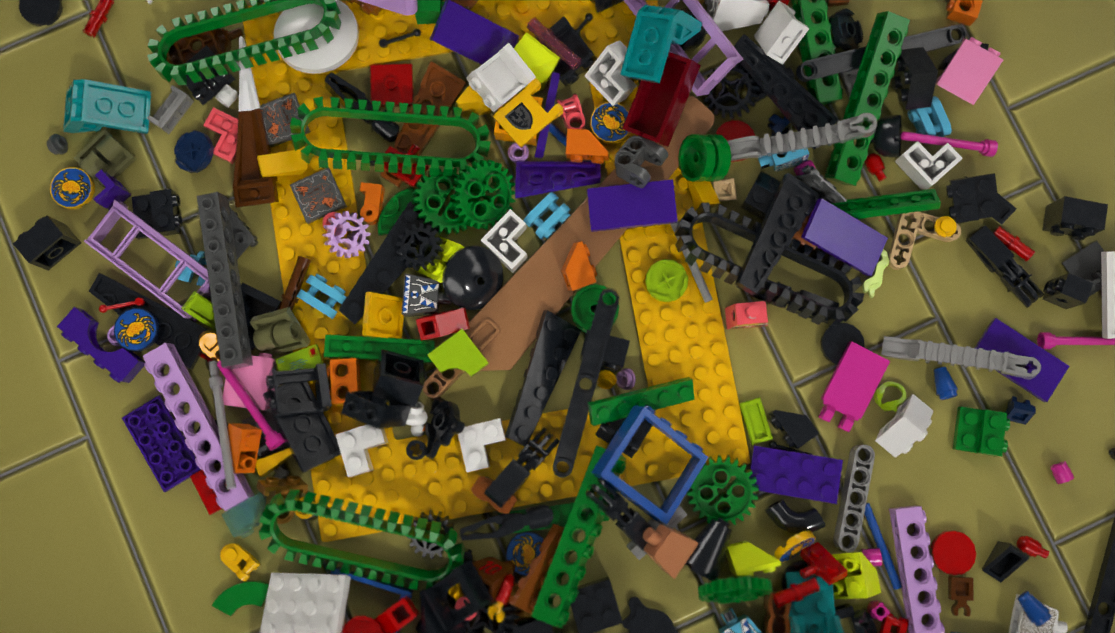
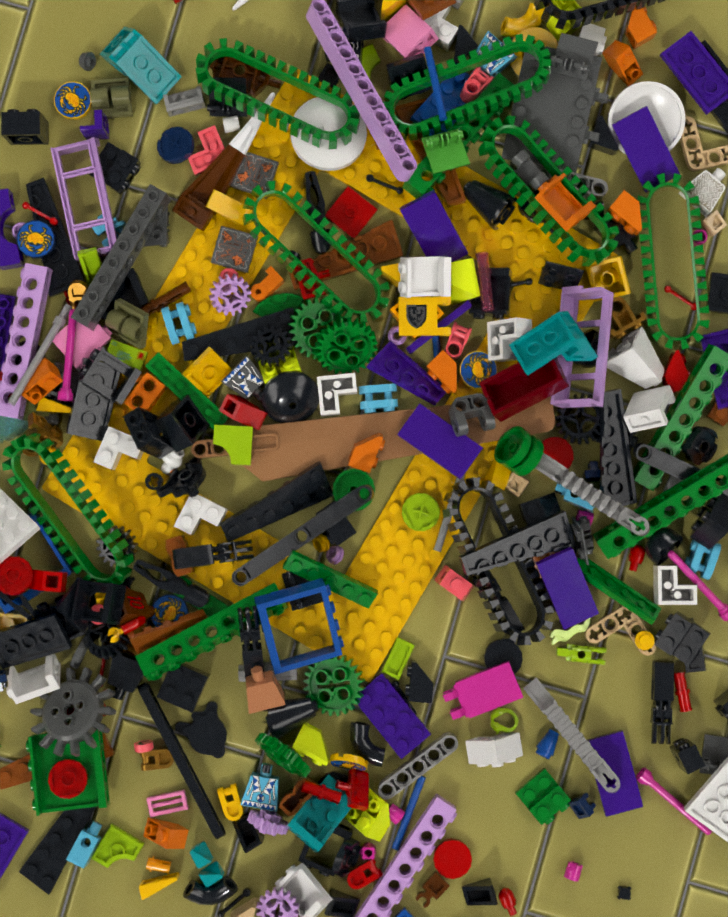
camera: 45 degrees right, 5 degrees up
none -> lime hinge [556,644,607,665]

